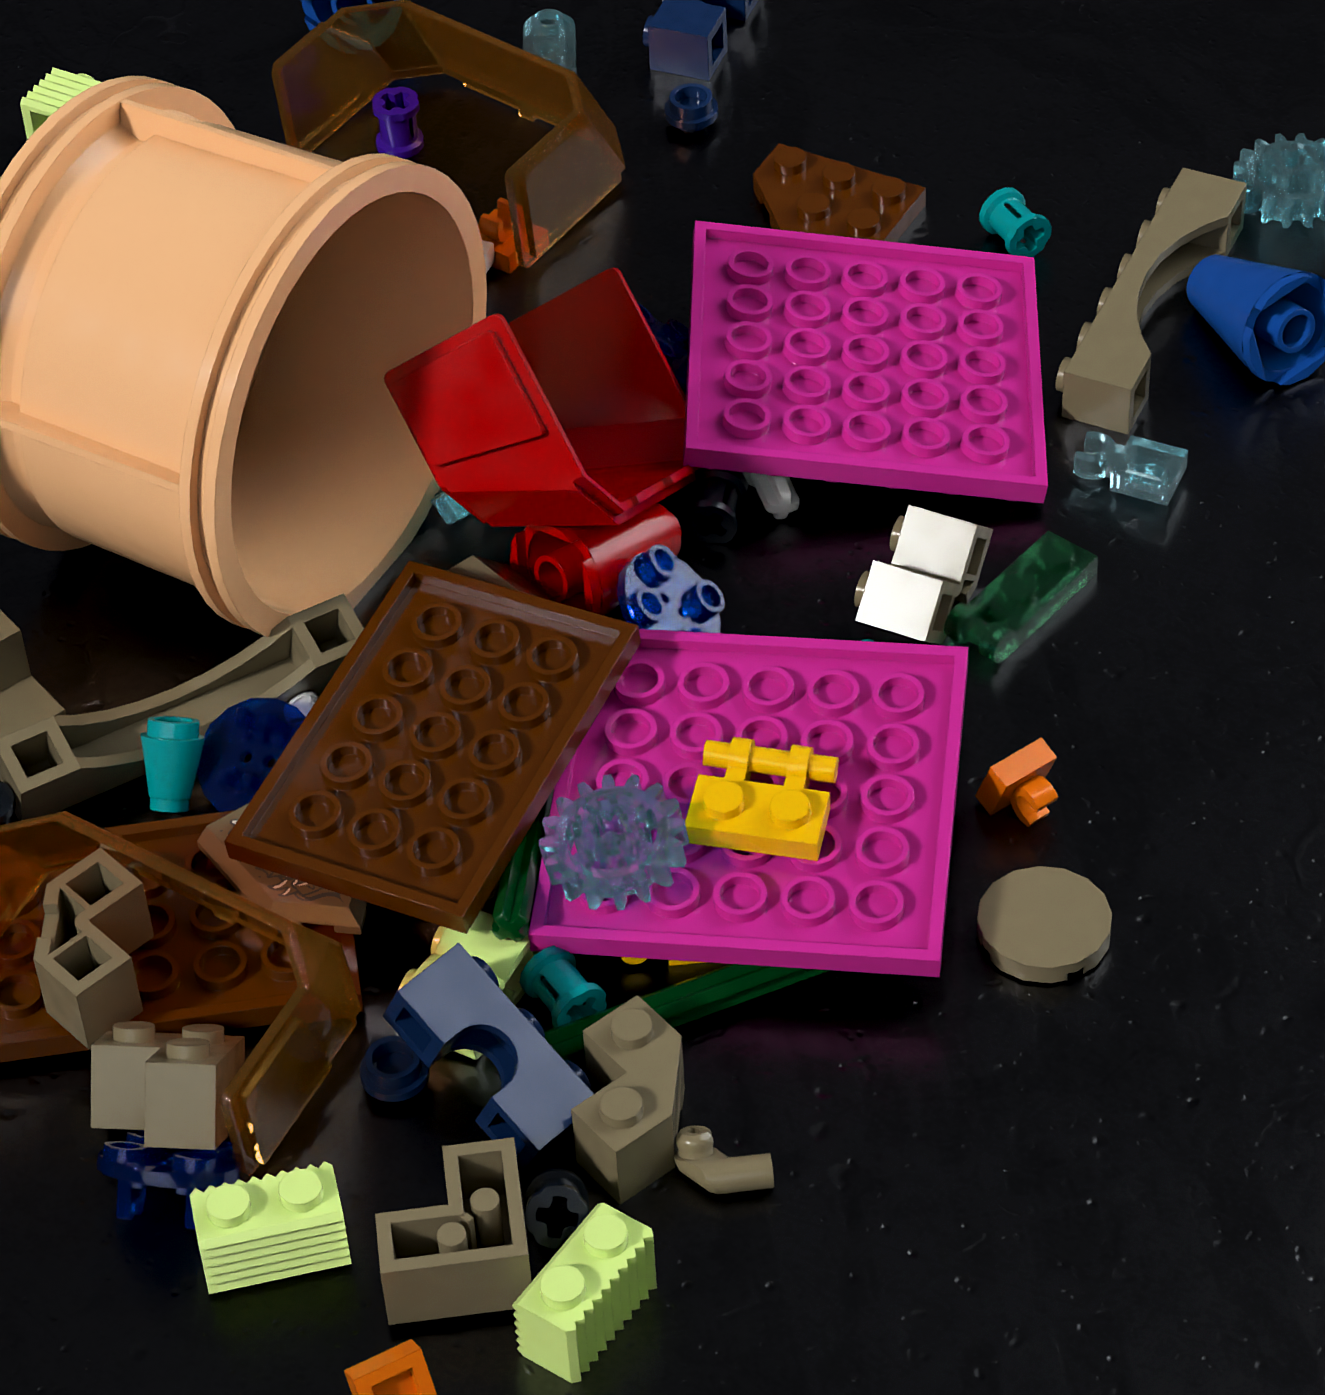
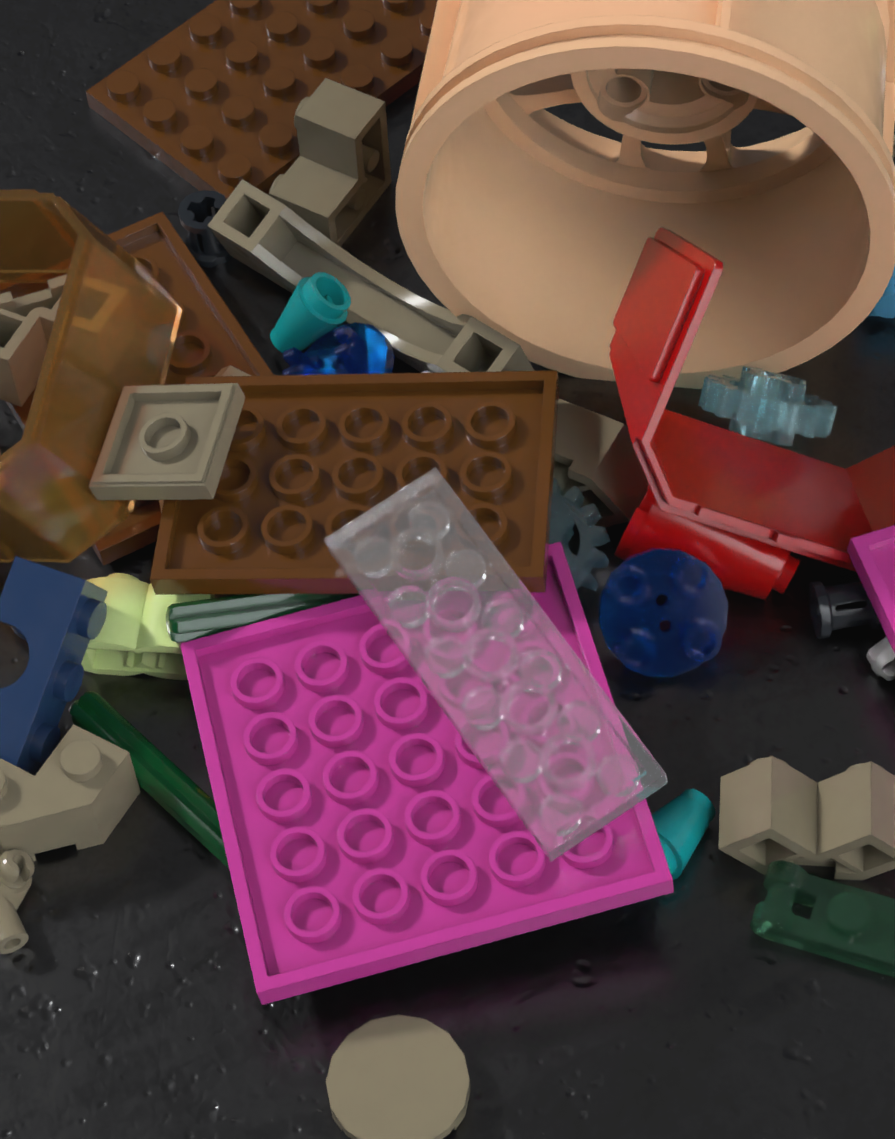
camera: 70 degrees right, 10 degrees up
teal bush [519,946,607,1028] -> none
clear light blue gear [539,774,689,910] -> none
yellow plate [684,737,839,861] -> none
orange tile [975,737,1058,827] -> none
none -> dark tan plate [89,383,246,500]
none -> clear plate [324,467,668,862]

